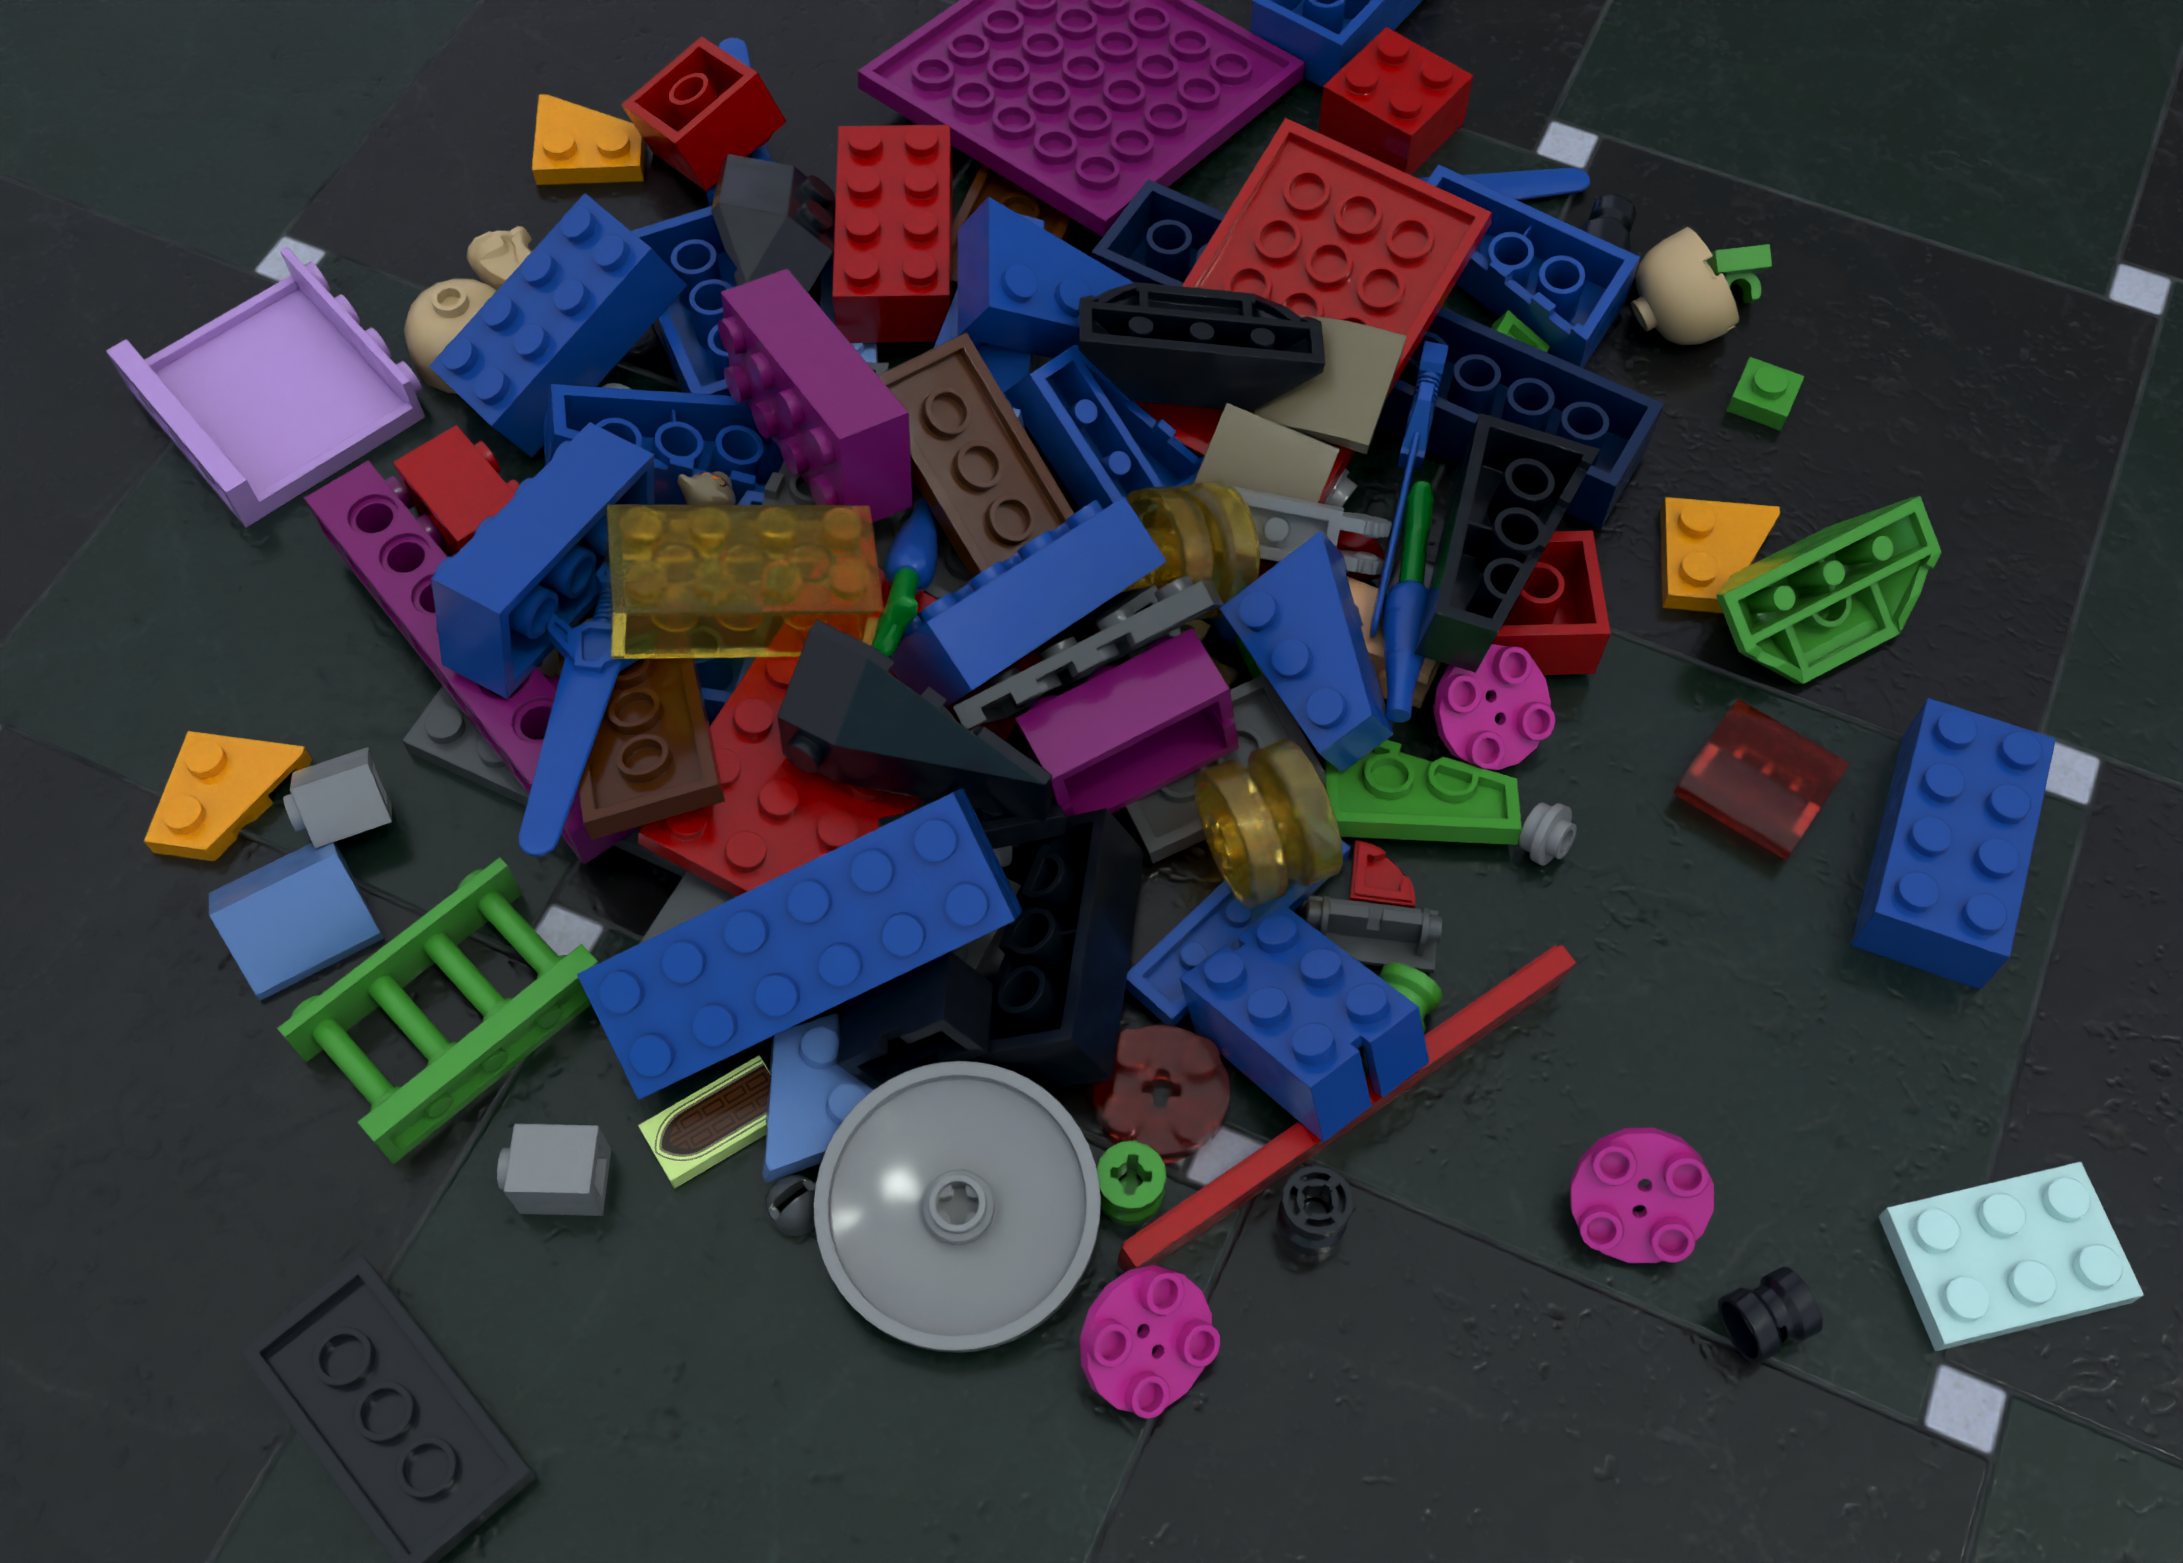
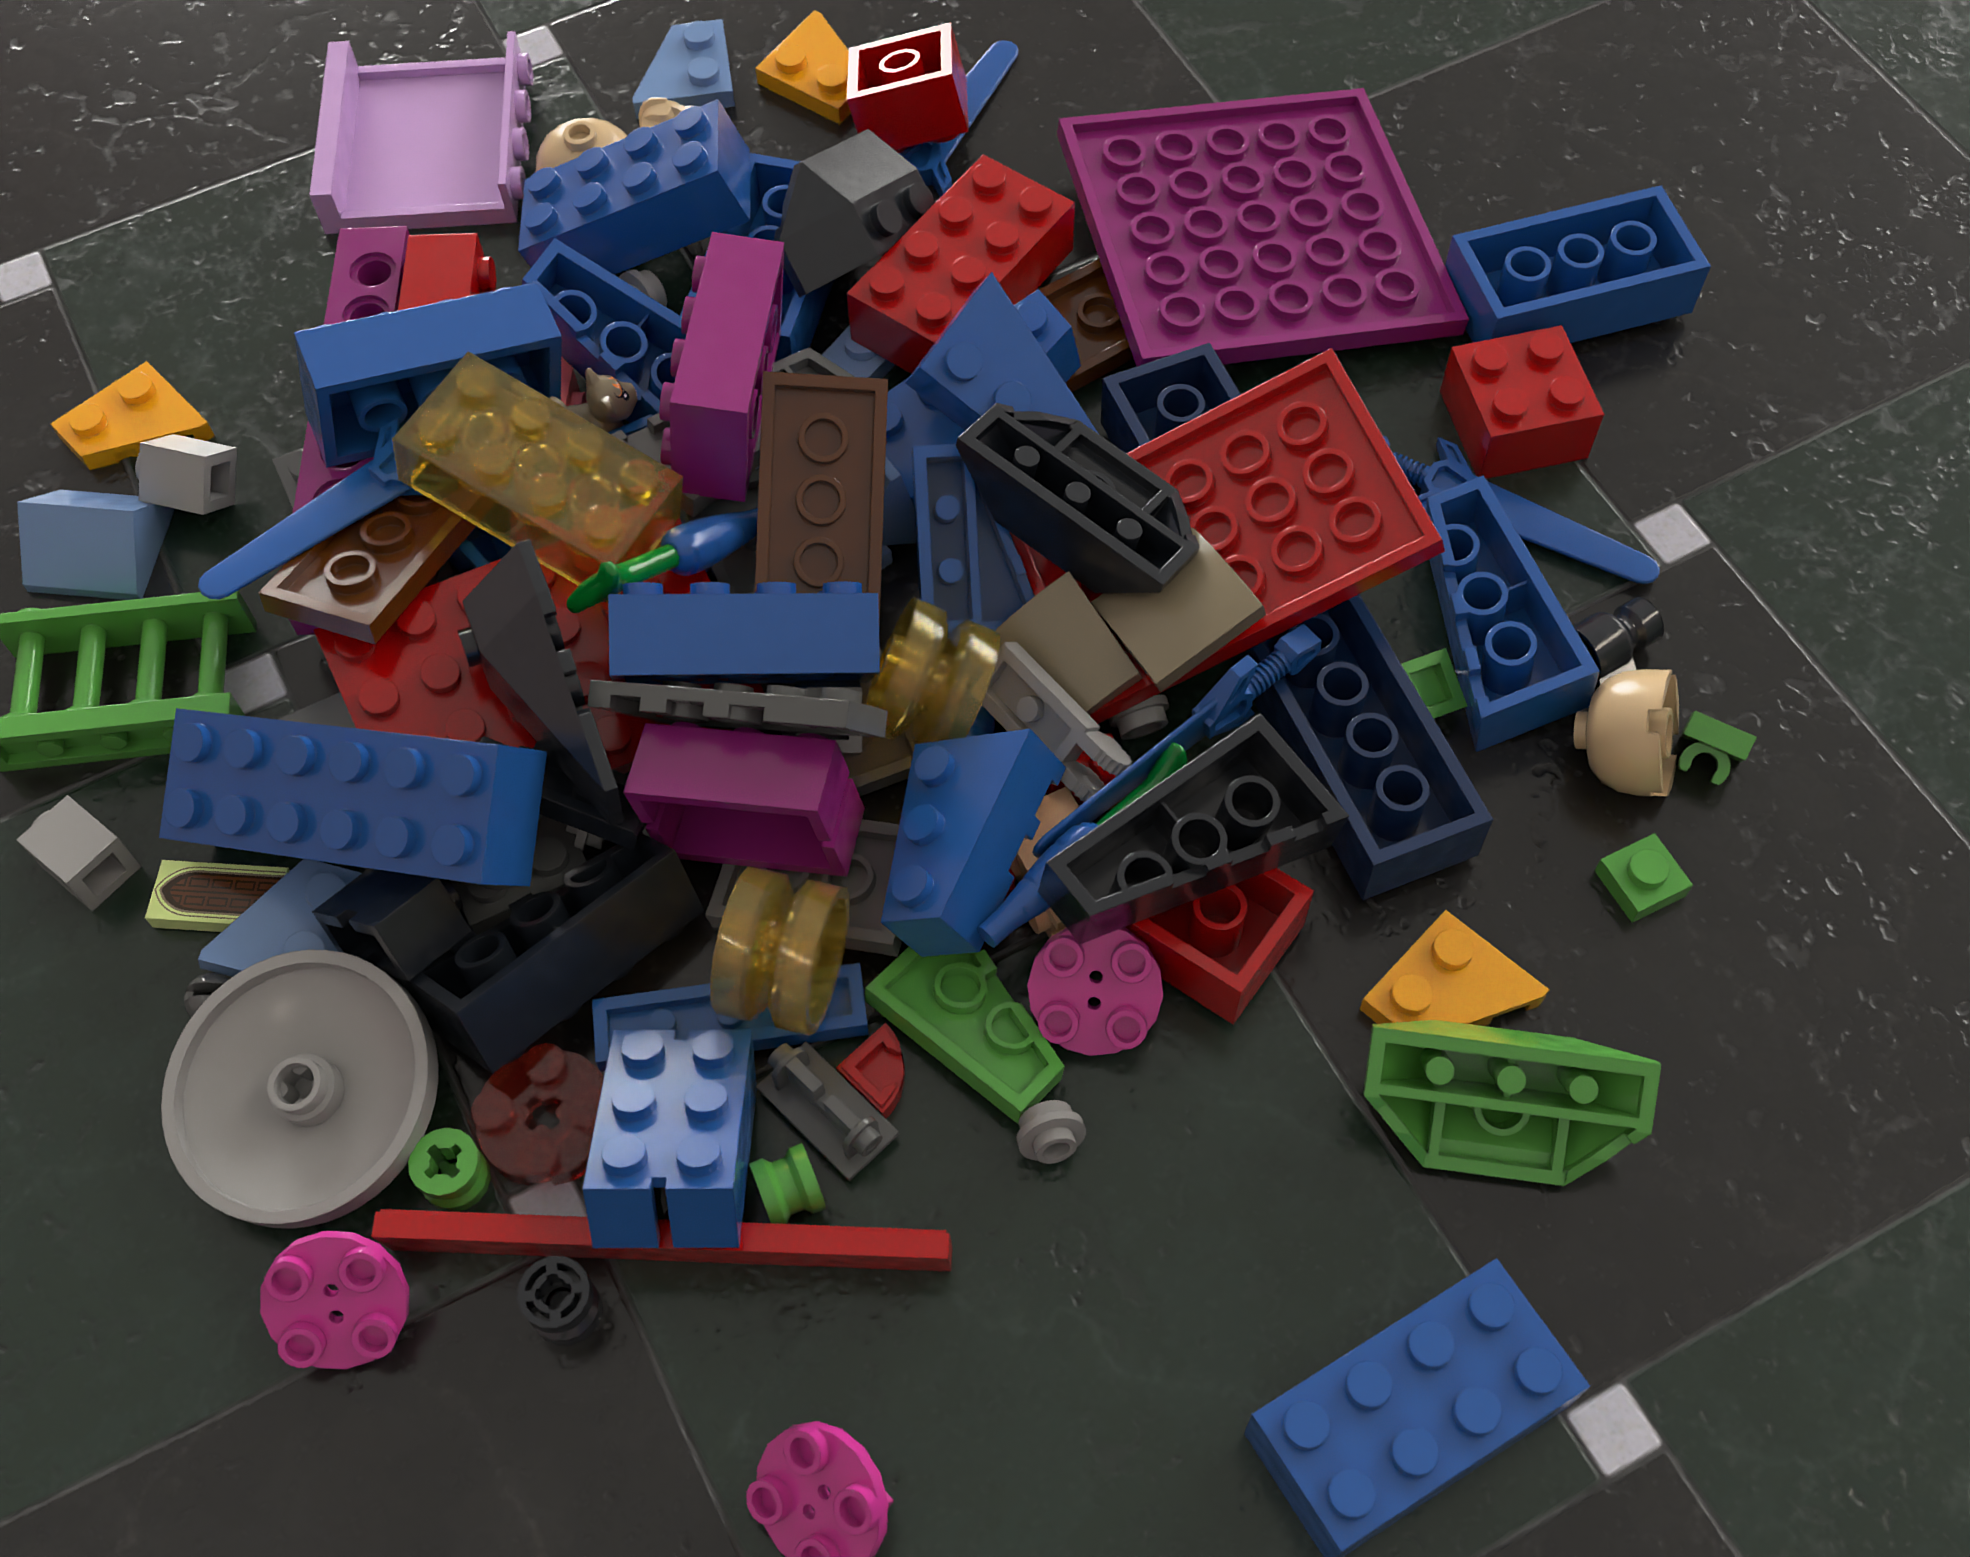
camera: 40 degrees right, 0 degrees up
clear red slope [1673,699,1850,860] -> none
none -> medium blue wing [633,19,735,119]

